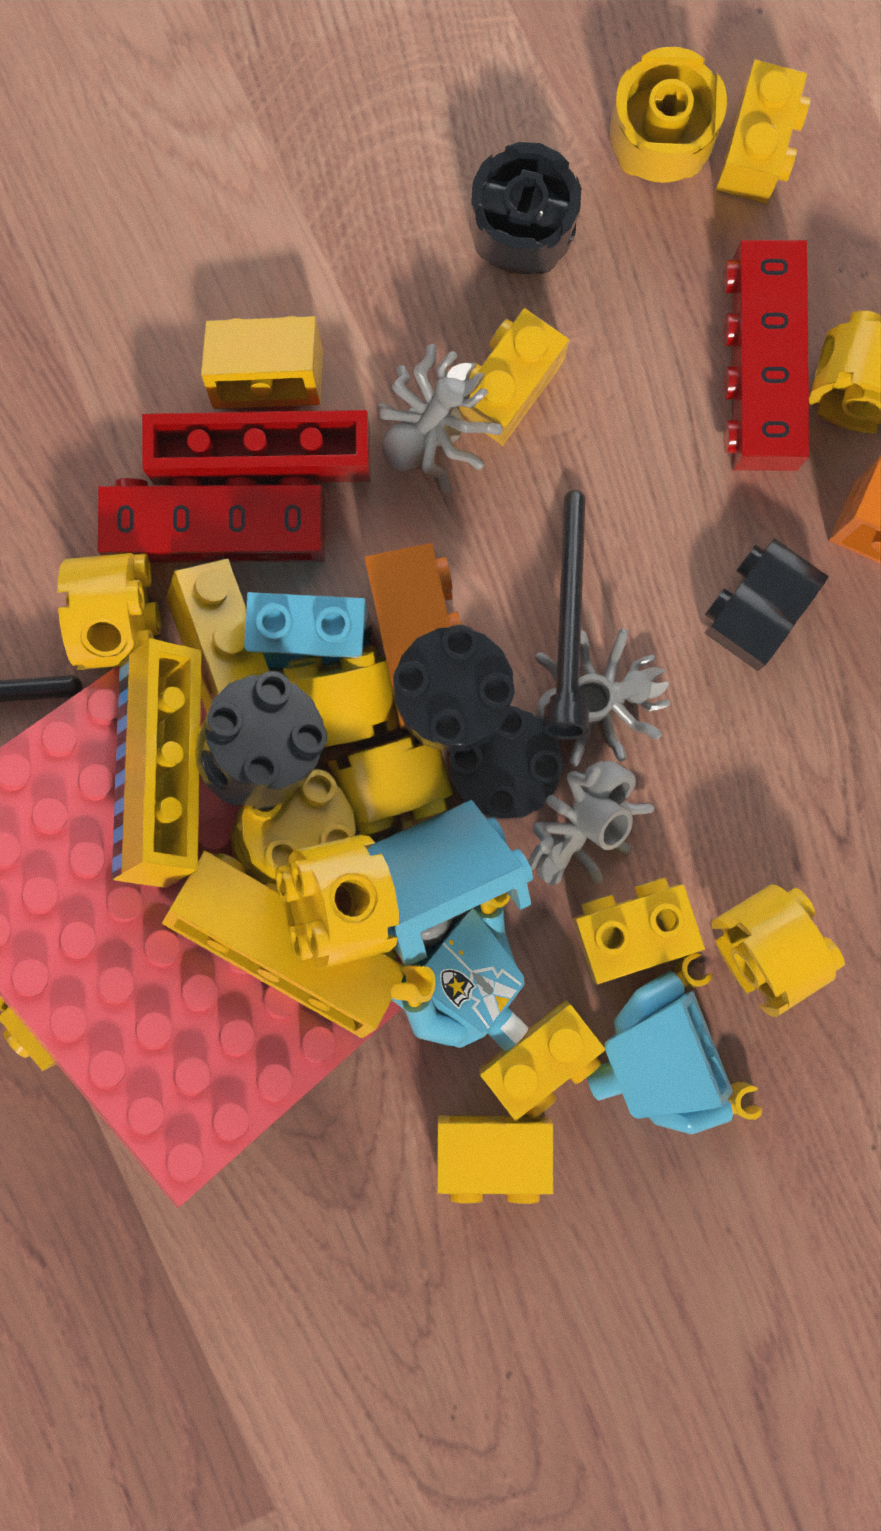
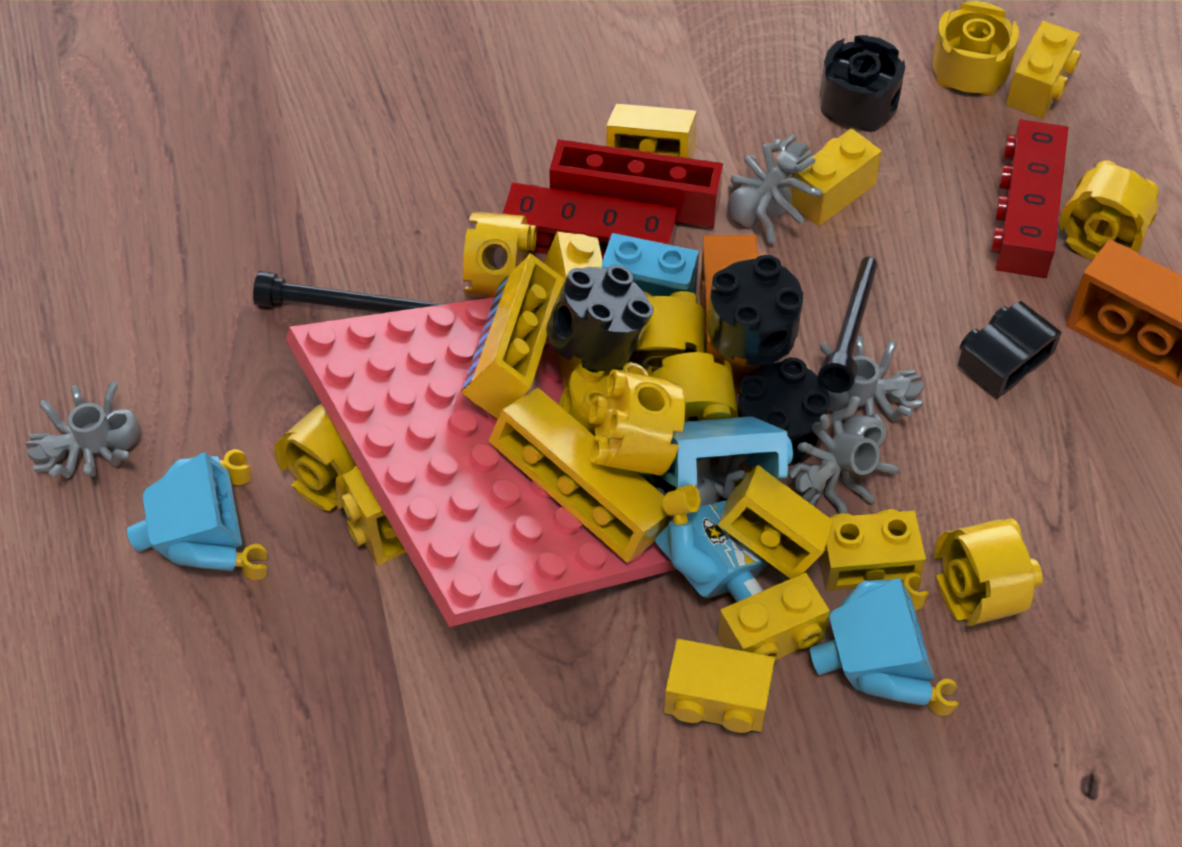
camera: 10 degrees right, 30 degrees down
none -> yellow brick [718,465,833,579]

